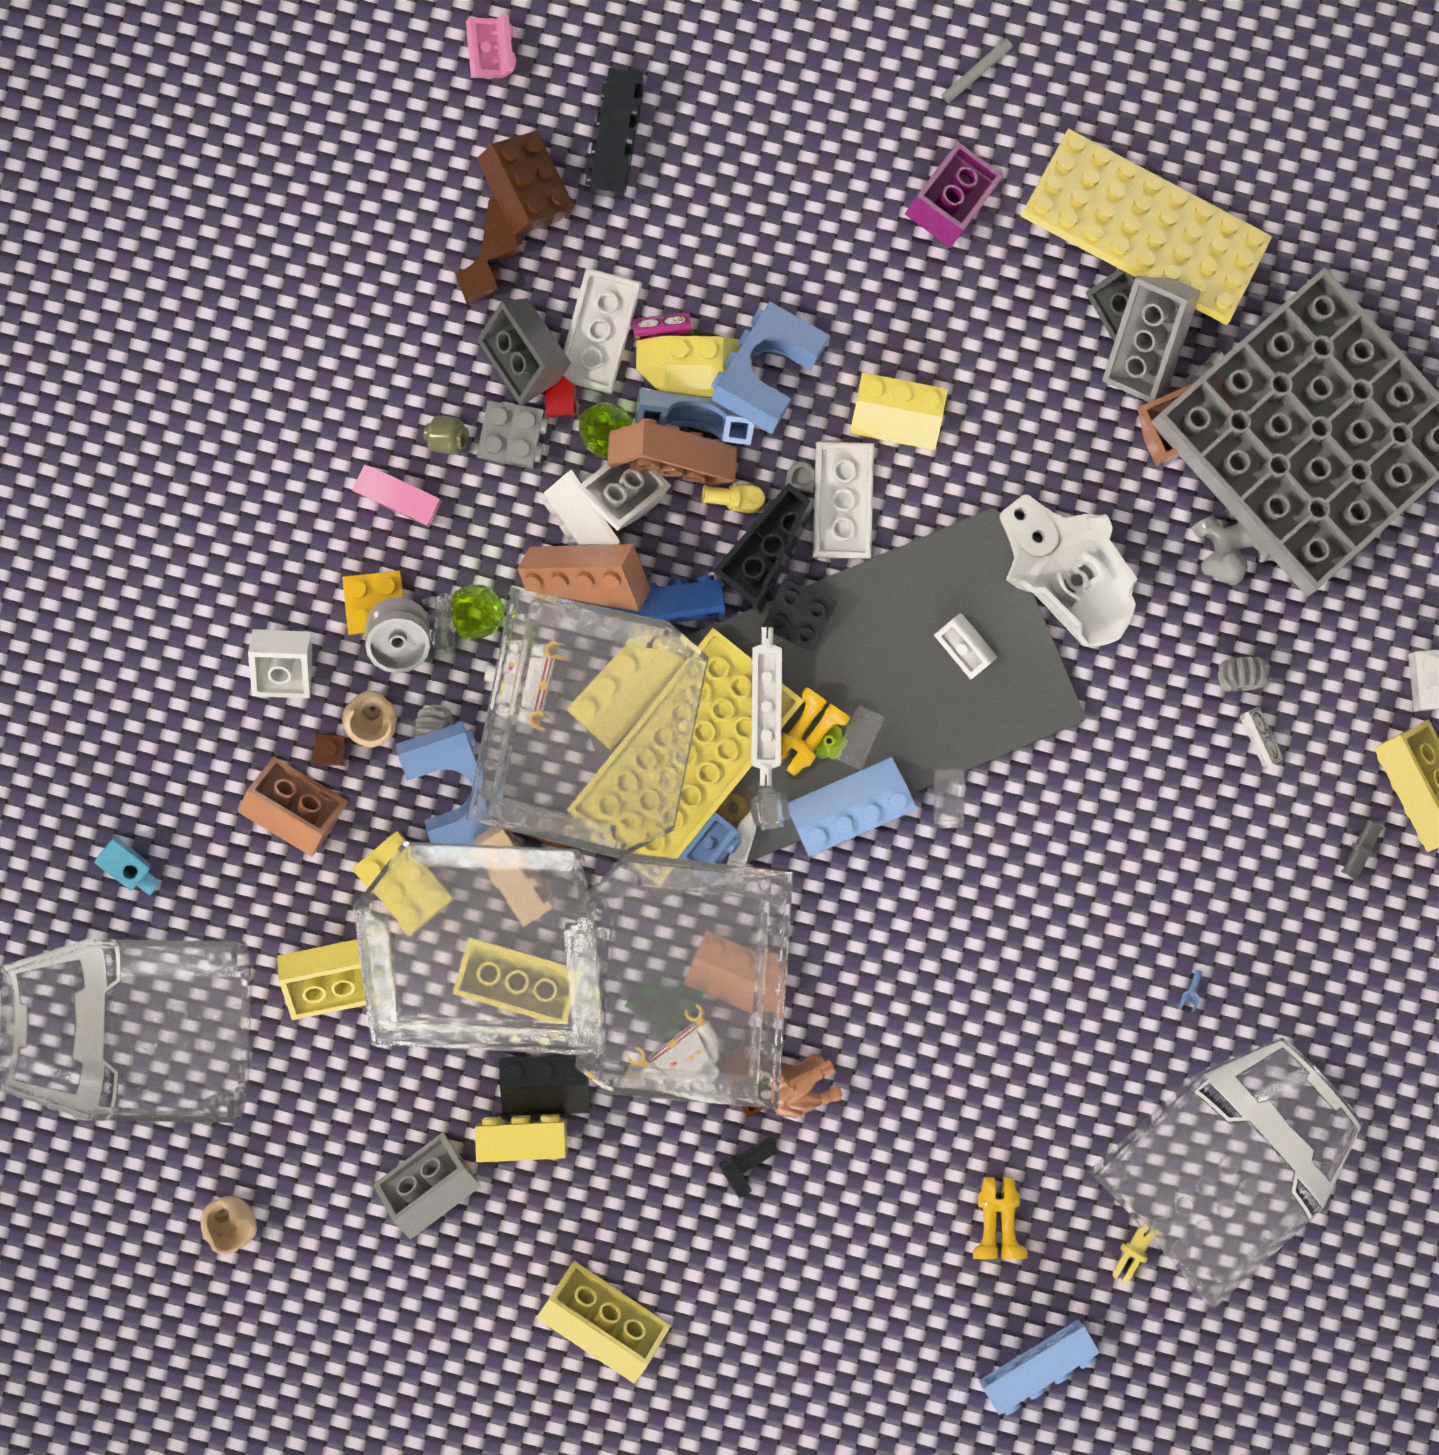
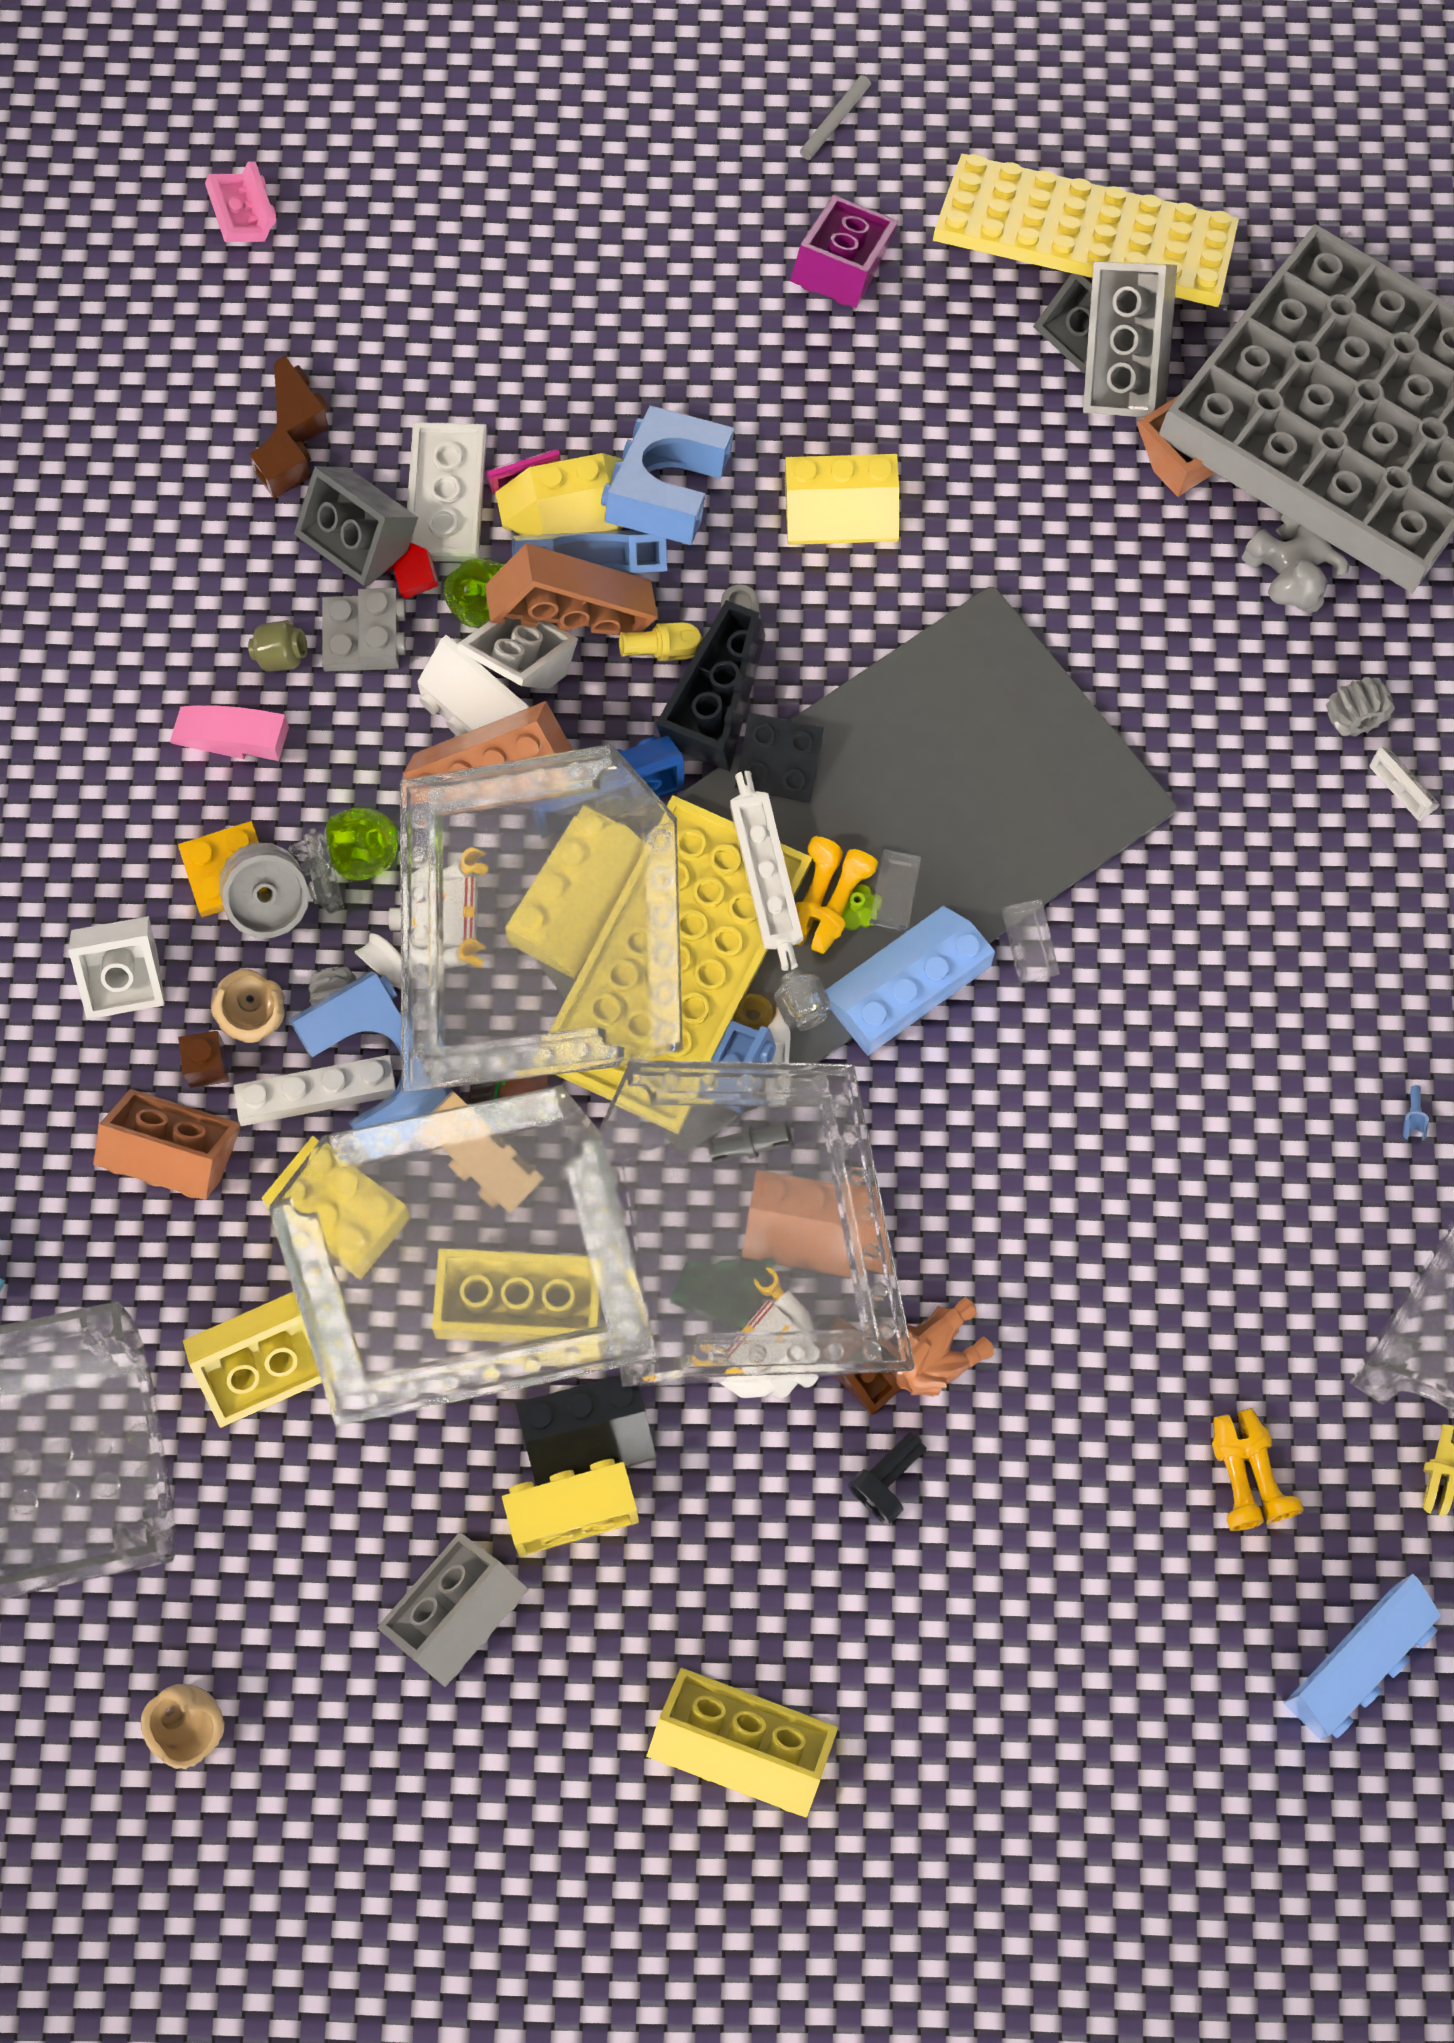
camera: 15 degrees left, 15 degrees down
reddish brown brick [476,130,575,236] -> none
black wedge [585,68,644,200] -> none
white tile [813,442,874,560] -> none
white slope [934,613,997,679] -> none
white piece [999,495,1137,647] -> none
none -> white plate [234,1055,396,1126]
none -> white piece [355,933,419,991]
none -> dark grey pin [708,1121,793,1164]

